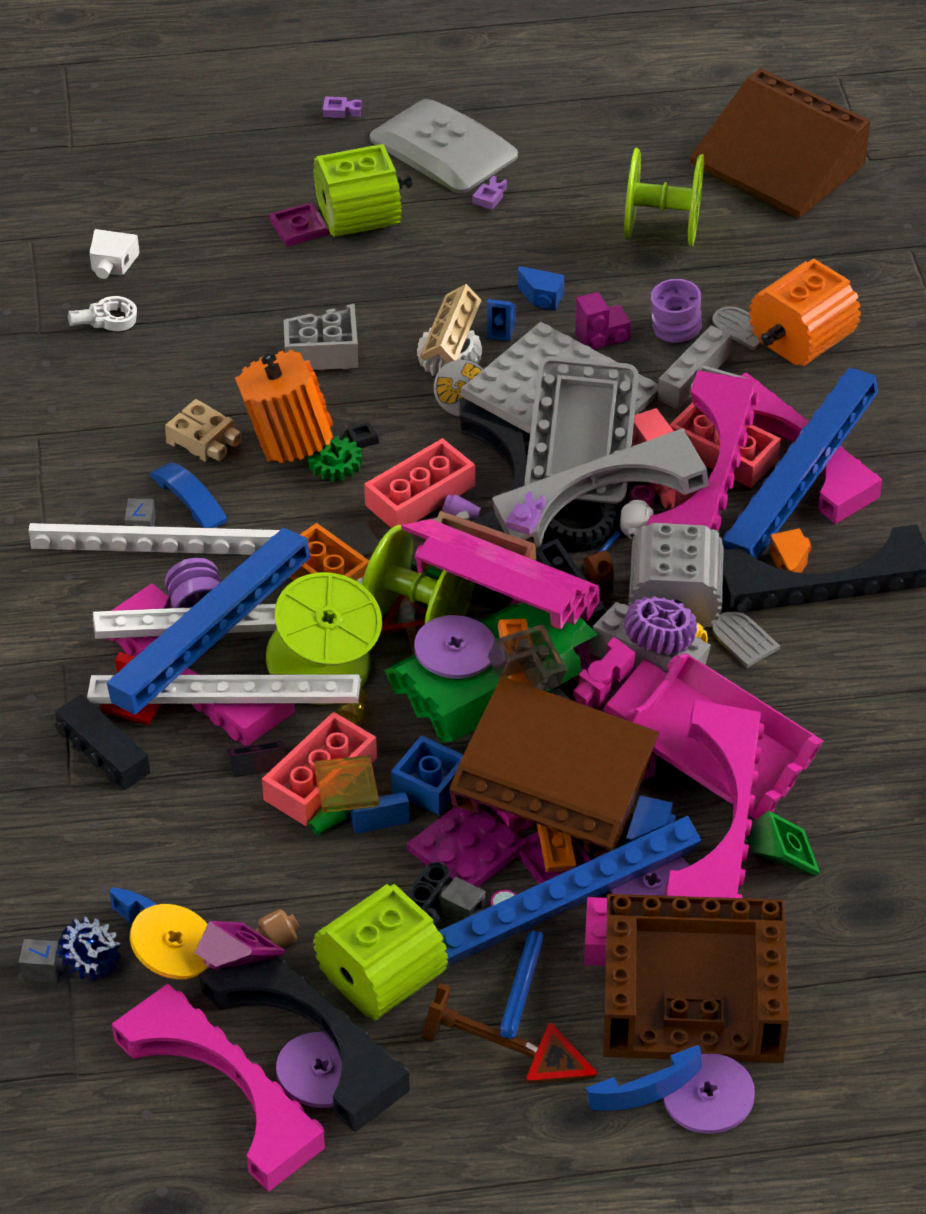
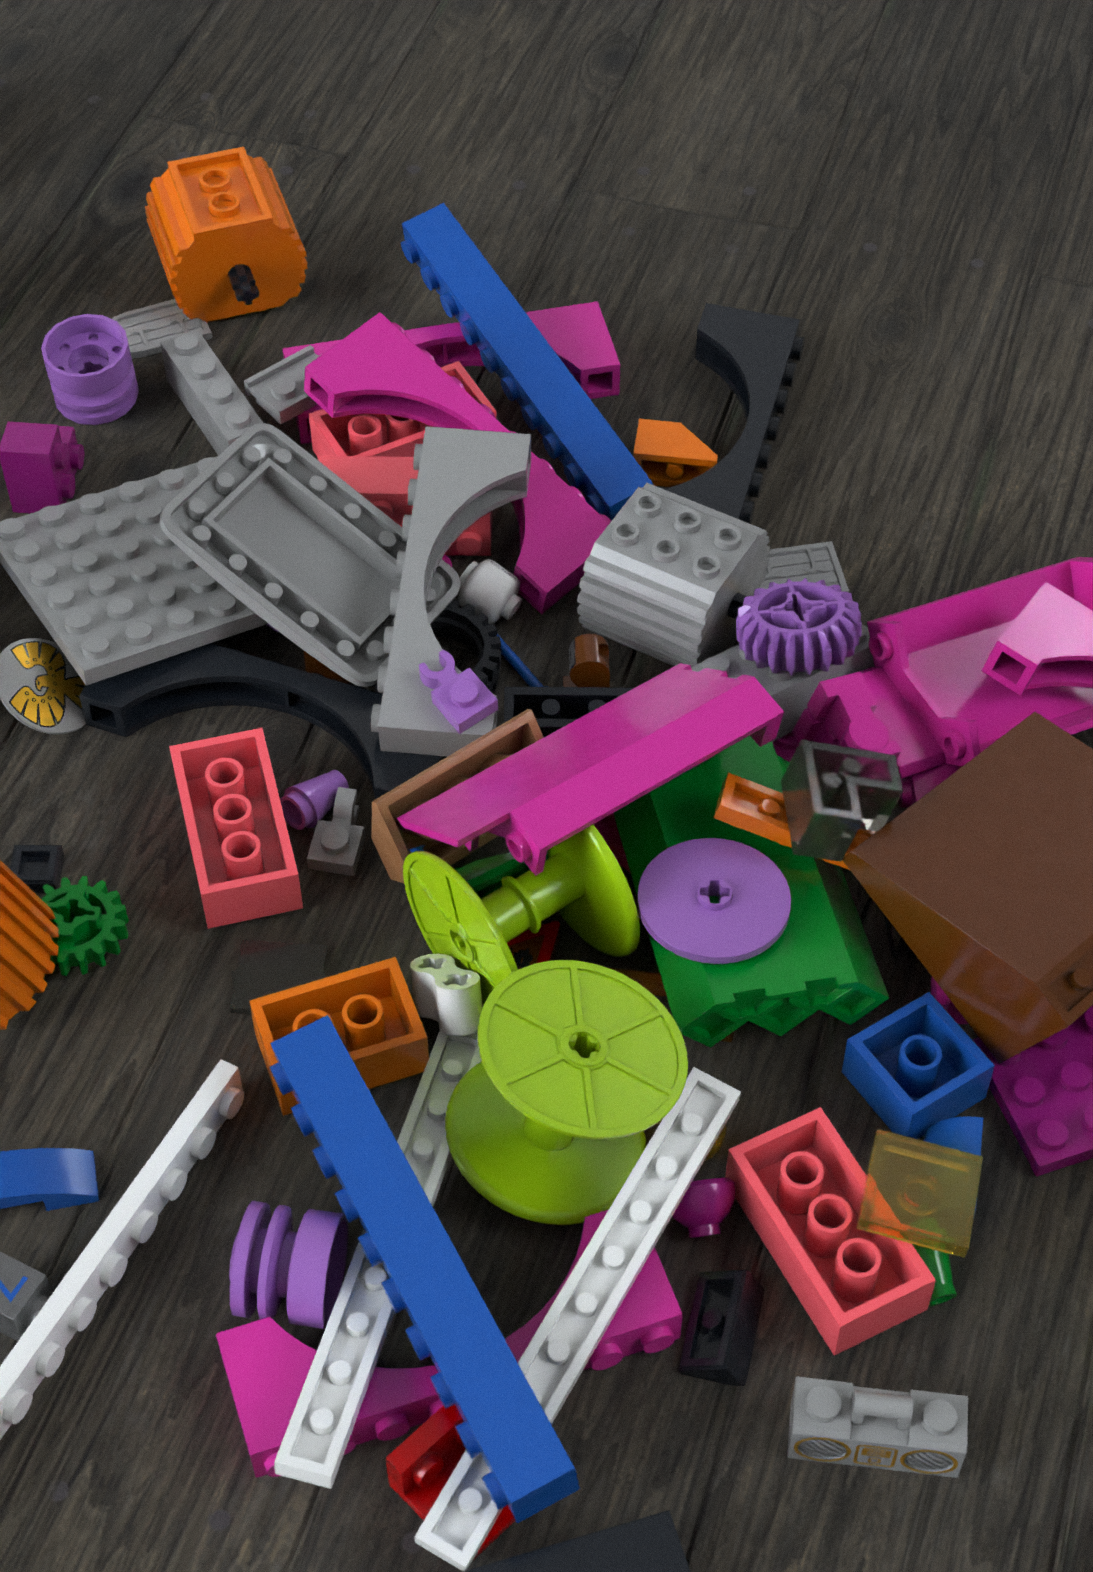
camera: 65 degrees left, 5 degrees up
none -> magenta brick [672,1178,736,1238]
none -> light grey piece [787,1376,968,1478]

